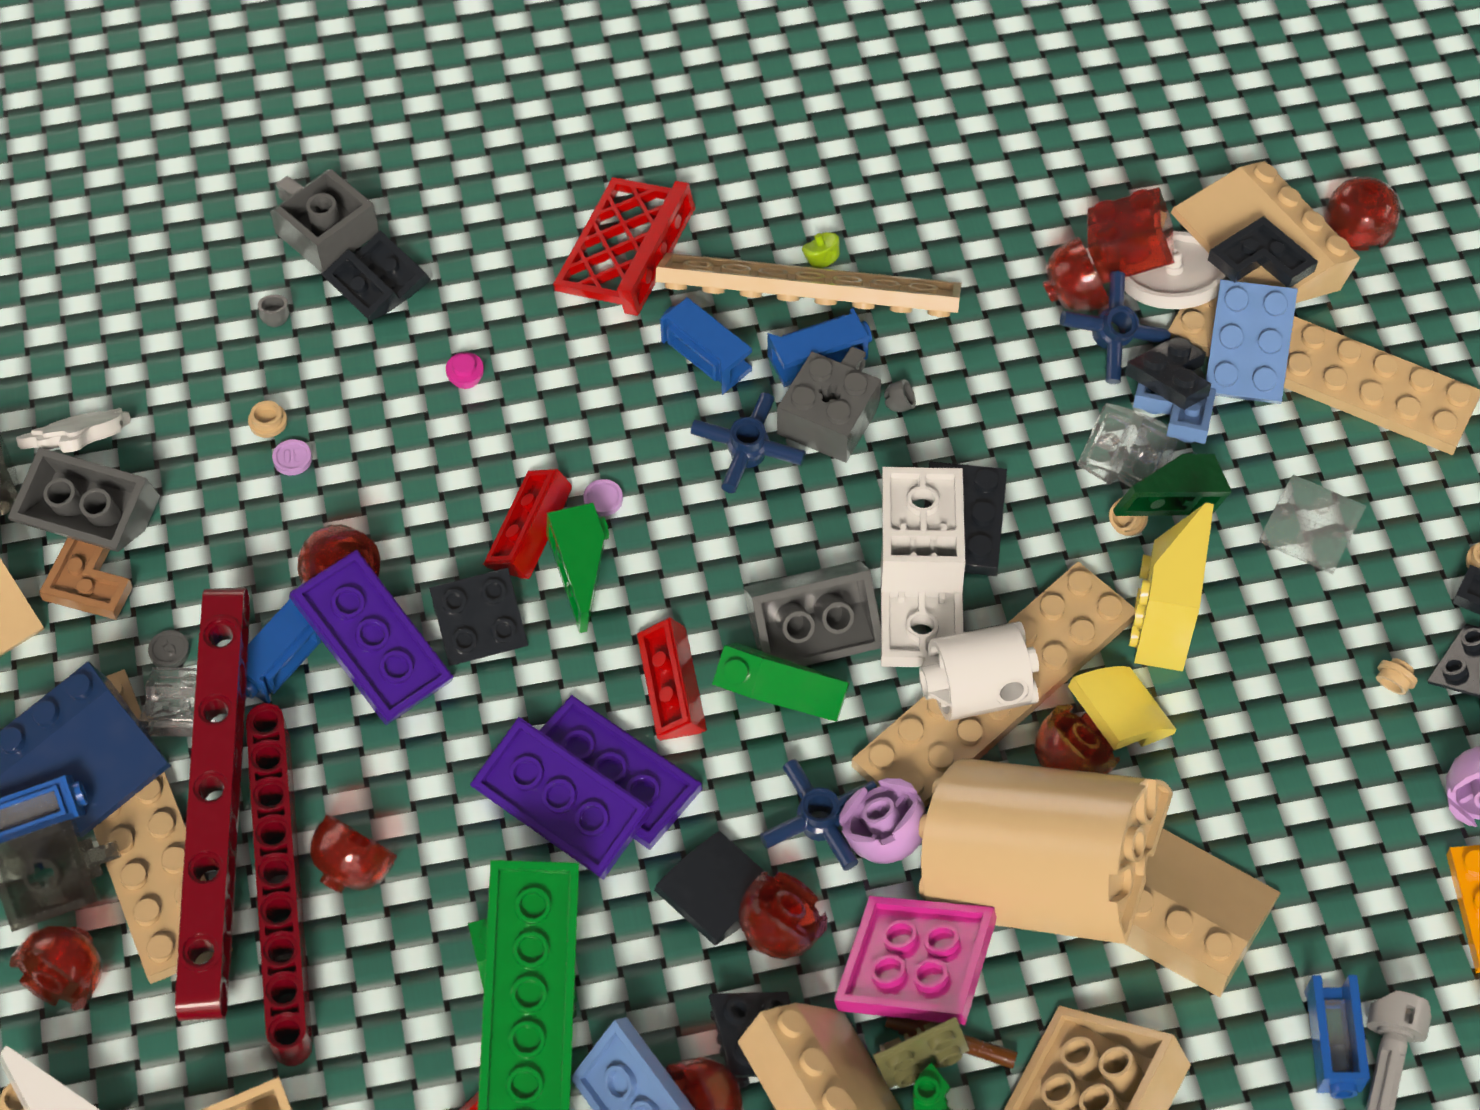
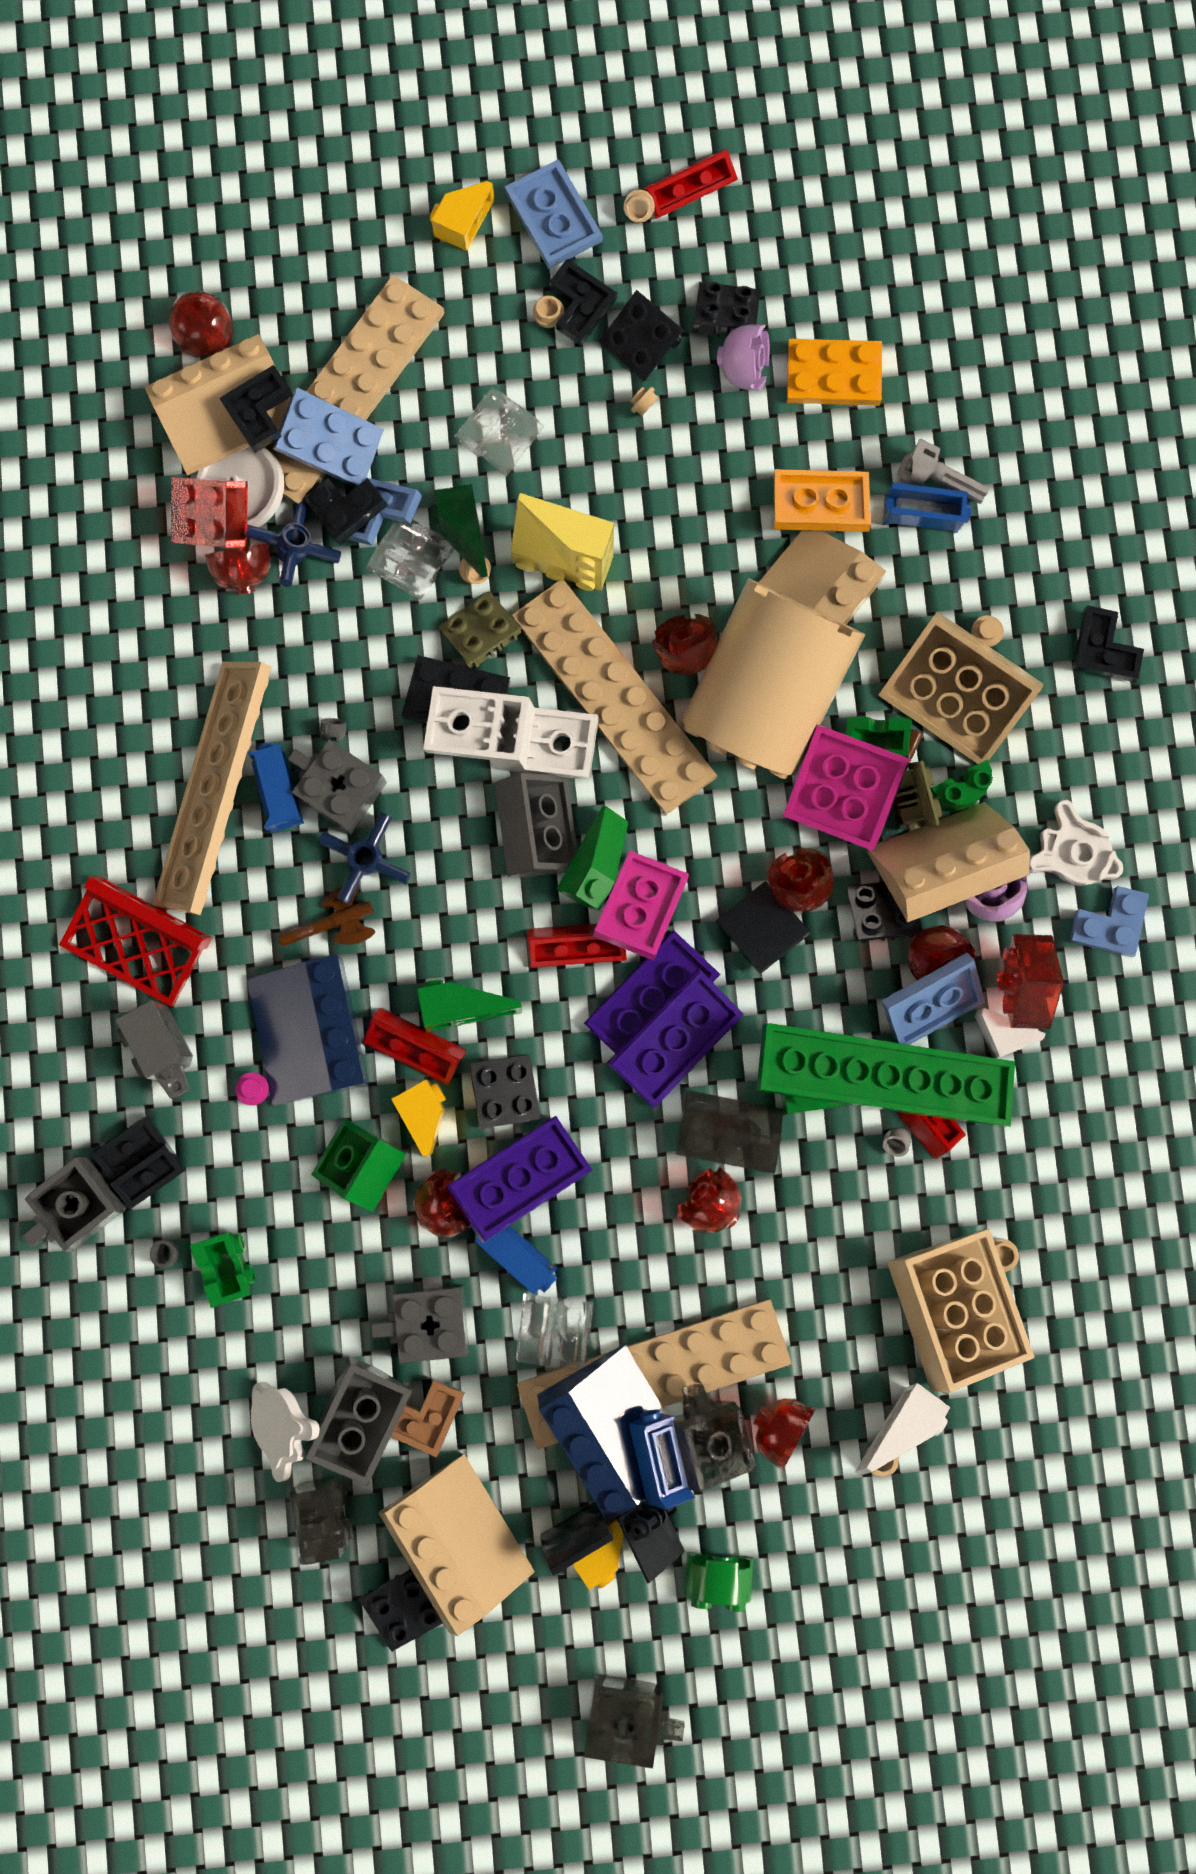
camera: 85 degrees left, 25 degrees up
dark grey piece [148,630,190,669] -> none
dark red beam [175,587,250,1021] -> none
dark red beam [246,703,313,1066] -> none
tan plate [248,401,288,438] -> none
lavender piece [272,439,312,476] -> none
lavender piece [583,479,623,516] -> none
blue window [660,297,752,395] -> none
dark blue bar [760,759,878,871] -> none
lime piece [802,232,840,268] -> none
lavender cylinder [839,778,927,864] -> none
white cylinder [919,621,1039,721] -> none
light yellow slope [1068,666,1177,751] -> none
none -> dark grey hinge [115,1000,193,1099]
none -> green cylinder [189,1232,256,1308]
none -> dark blue slope [247,954,369,1107]
none -> reddish brown piece [278,885,375,947]
none -> green slope [311,1117,406,1212]
none -> dark grey hinge [371,1285,470,1364]
none -> yellow slope [391,1079,446,1157]
none -> olive hinge [438,591,522,668]
none -> dark pink plate [593,850,689,961]
none -> clear smoke slope [674,1090,783,1174]
none -> light orange plate [773,469,871,532]
none -> green cylinder [846,717,912,758]
none -> light grey hinge [883,1127,911,1157]

